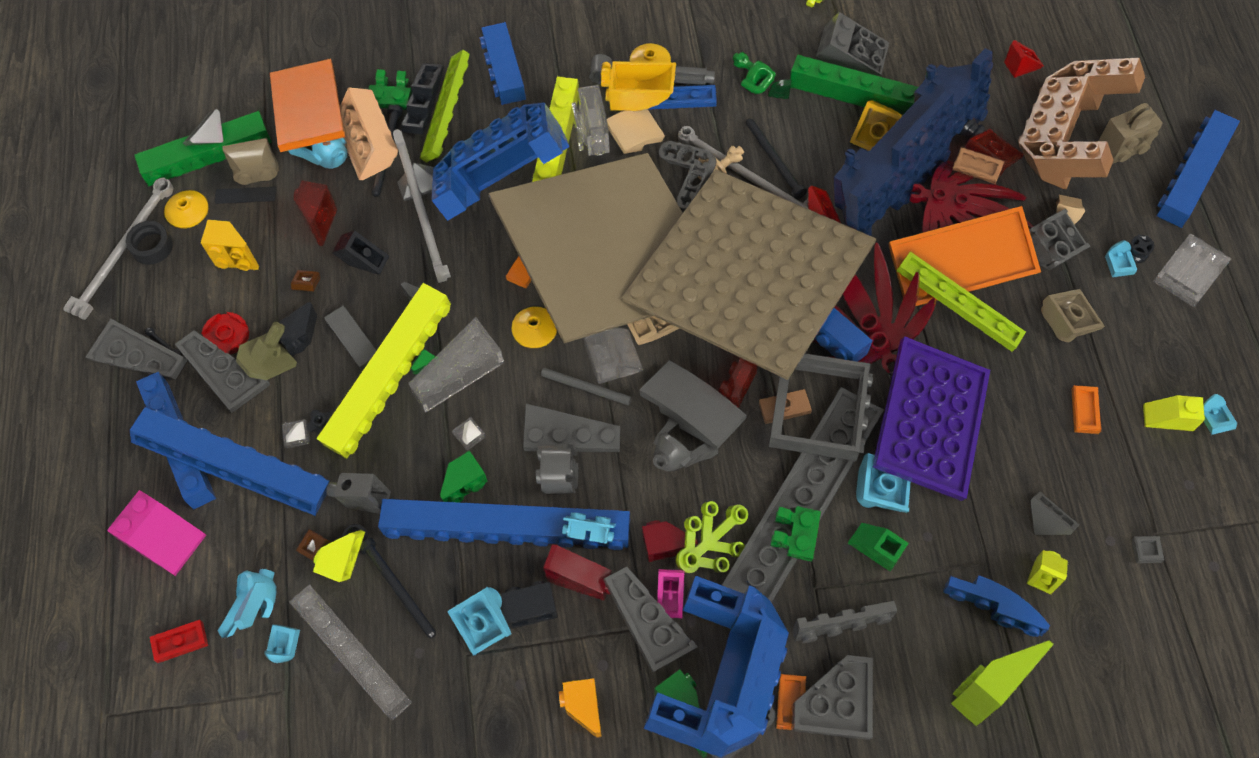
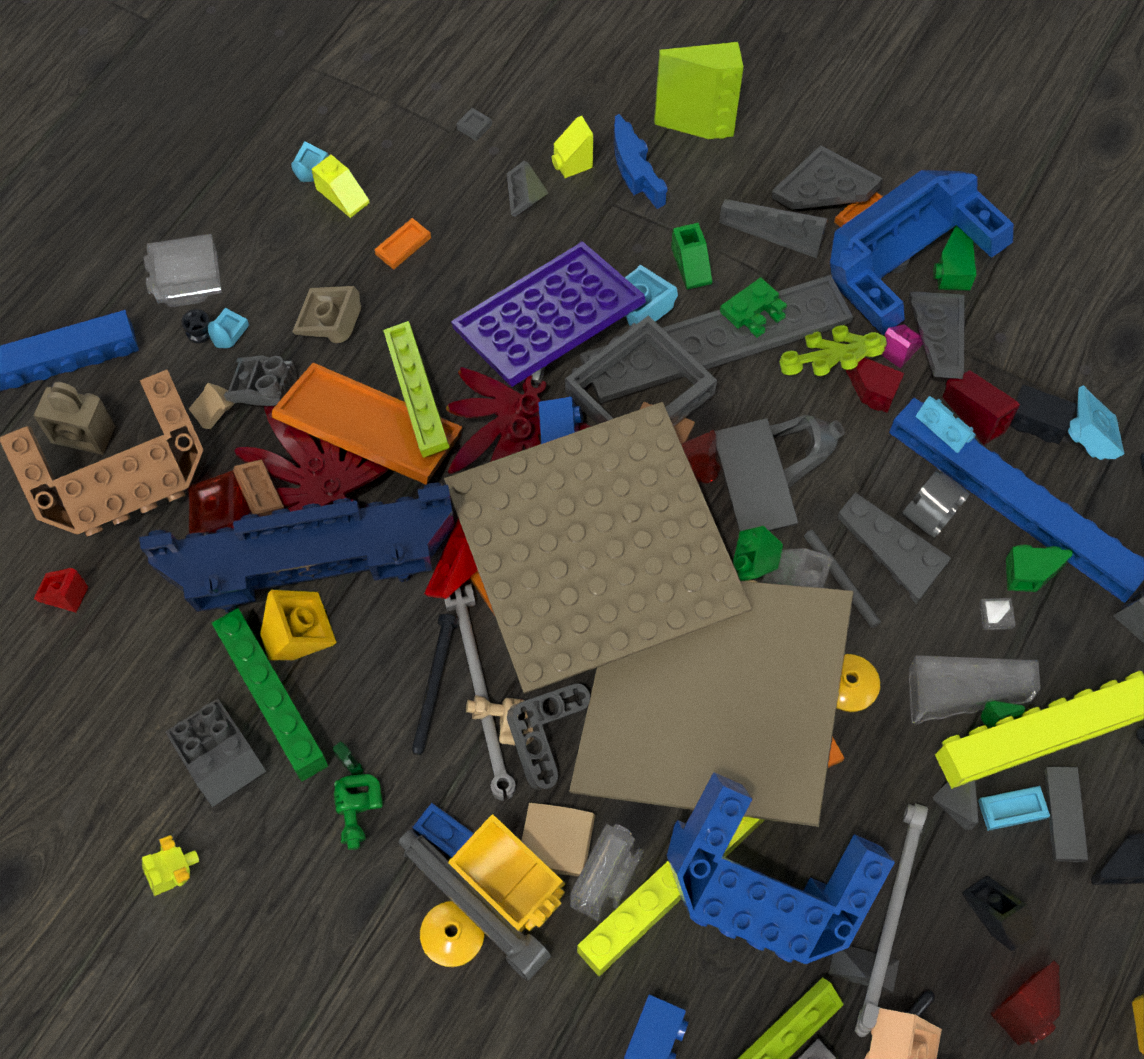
camera: 145 degrees left, 0 degrees up
reddish brown tile [291,270,320,292] -> none
light orange slope [559,679,602,737] -> none
none -> green slope [733,526,783,581]
none -> medium azure tile [978,786,1050,831]

